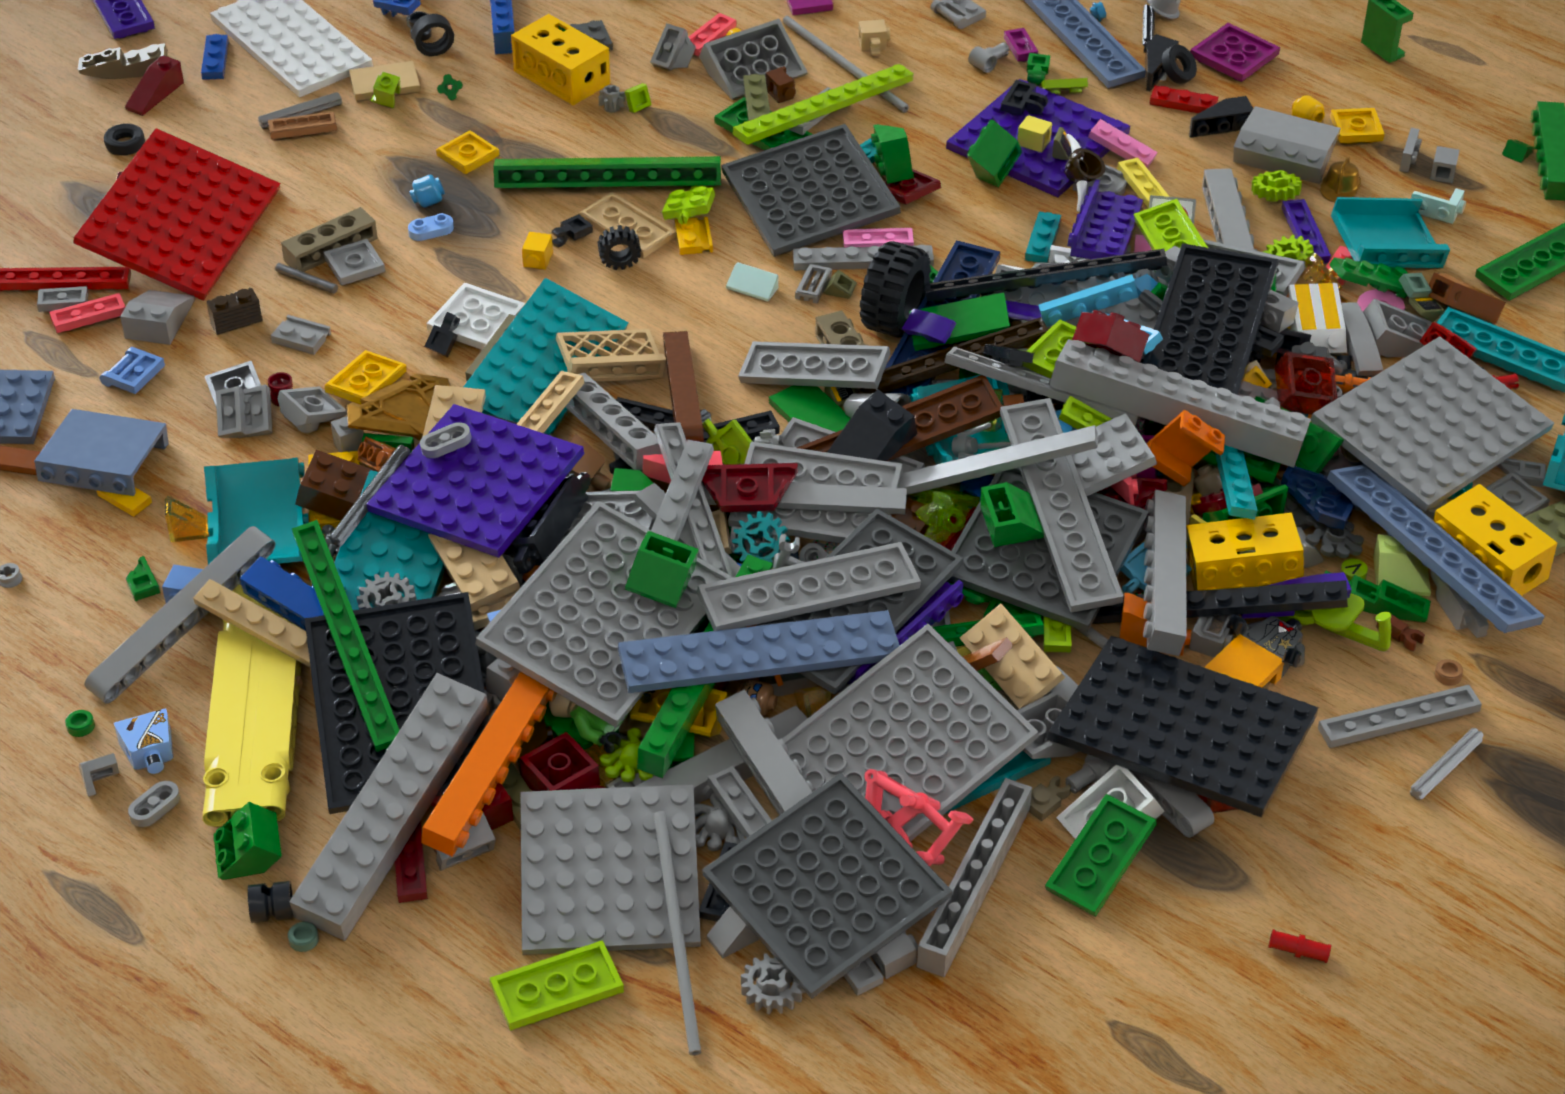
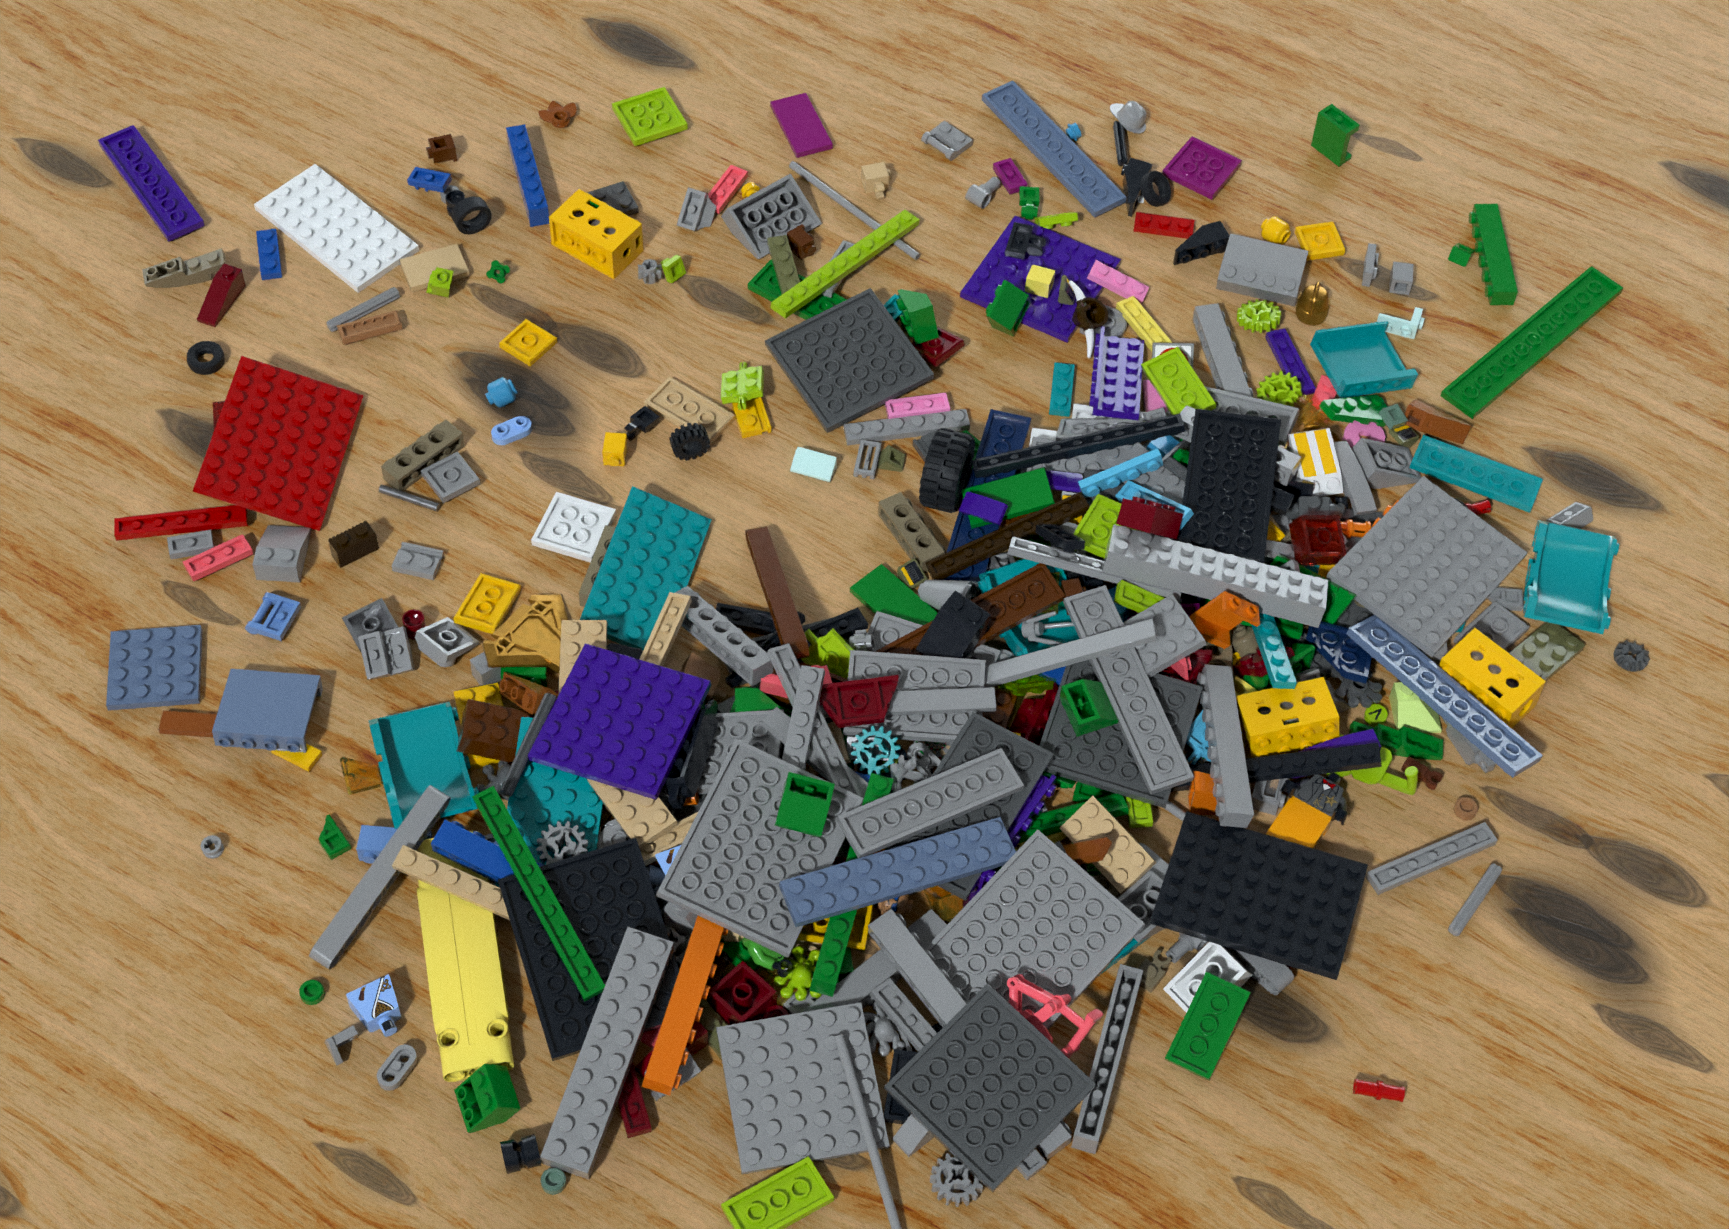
camera: 10 degrees left, 10 degrees up
light grey plate [420,422,471,458] -> none
black plate [424,312,460,357] -> none
green brick [493,156,721,188] -> none
tan fence [556,329,666,382] -> none
light grey plate [738,341,891,389] -> none
clear neon green plate [915,492,966,543] -> none
red slope [1419,322,1477,359] -> none

